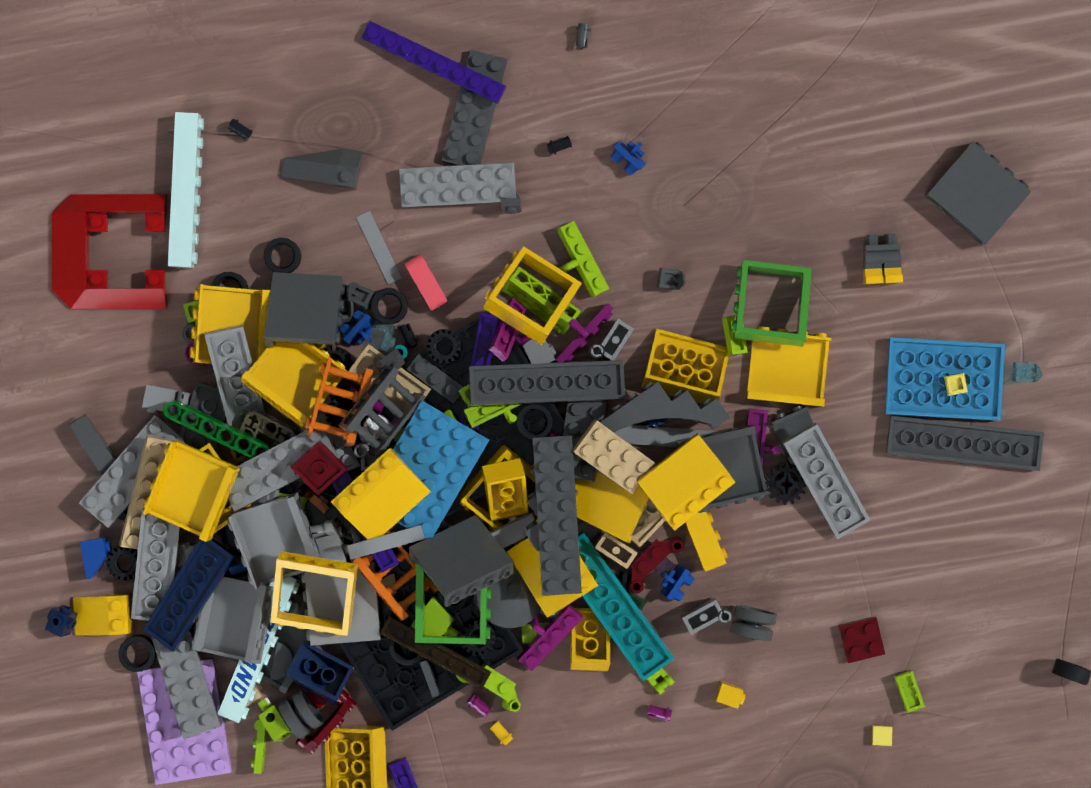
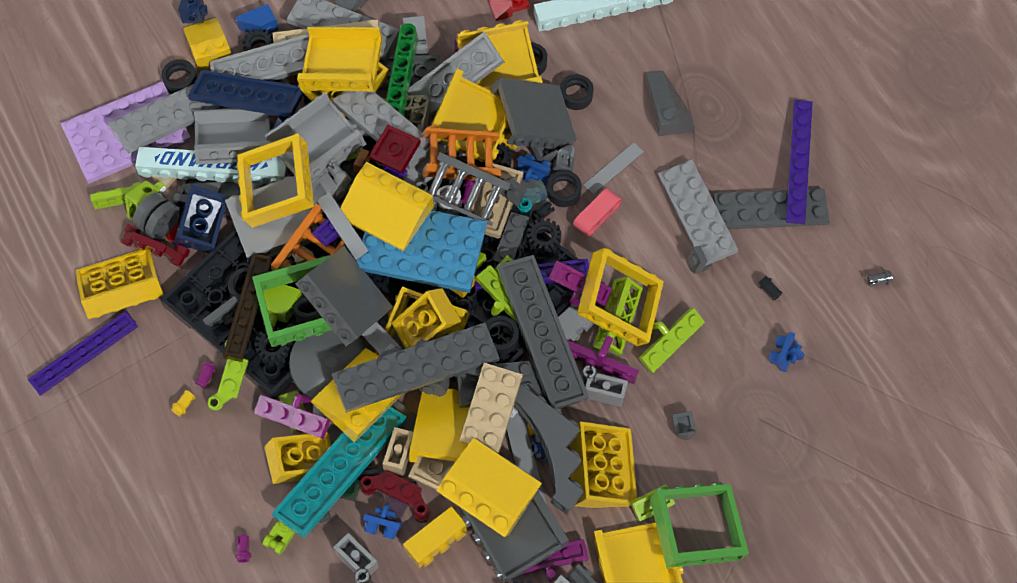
camera: 70 degrees right, 25 degrees down
black pin [227,119,253,141] -> none

